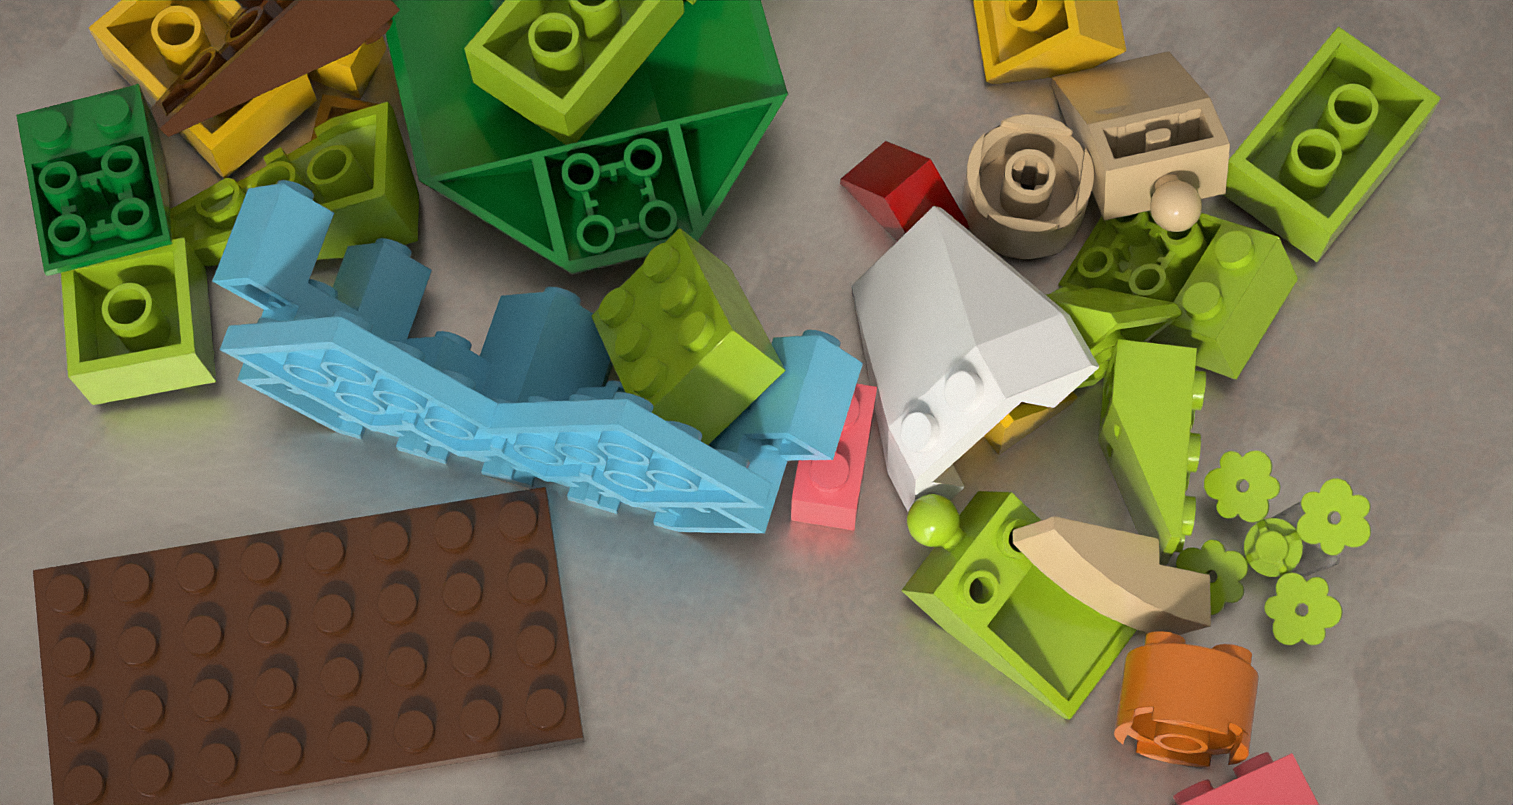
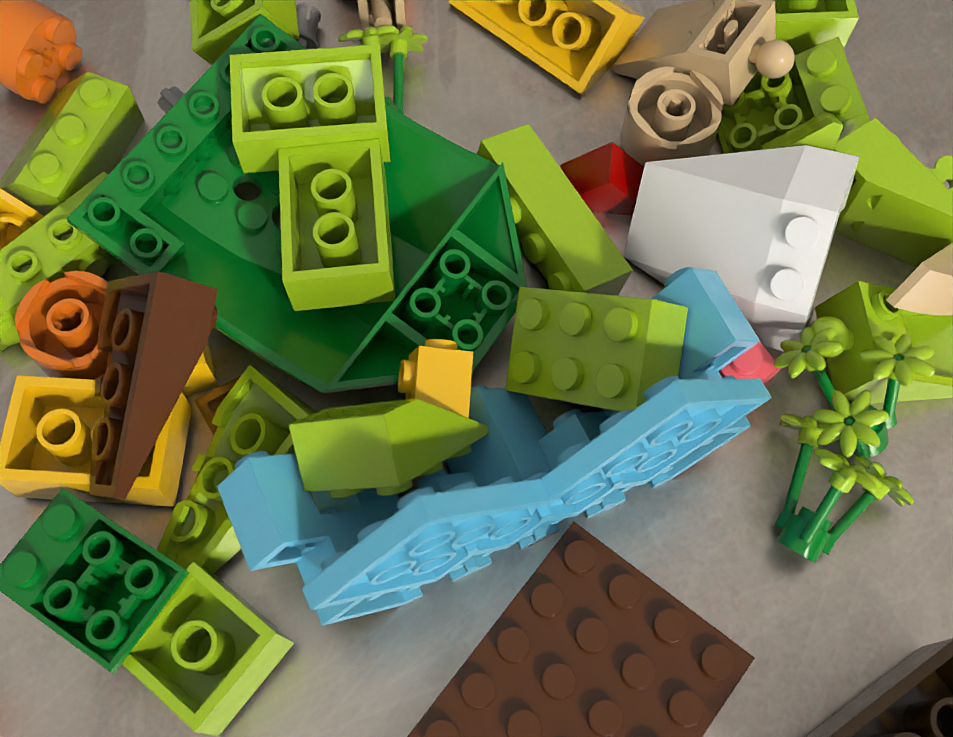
camera: 45 degrees left, 5 degrees down
none -> lime slope [289,399,489,498]
none -> yellow brick [398,339,473,418]
none -> lime brick [477,124,633,296]
none -> lime plant [773,327,935,458]
none -> plant [774,413,914,563]

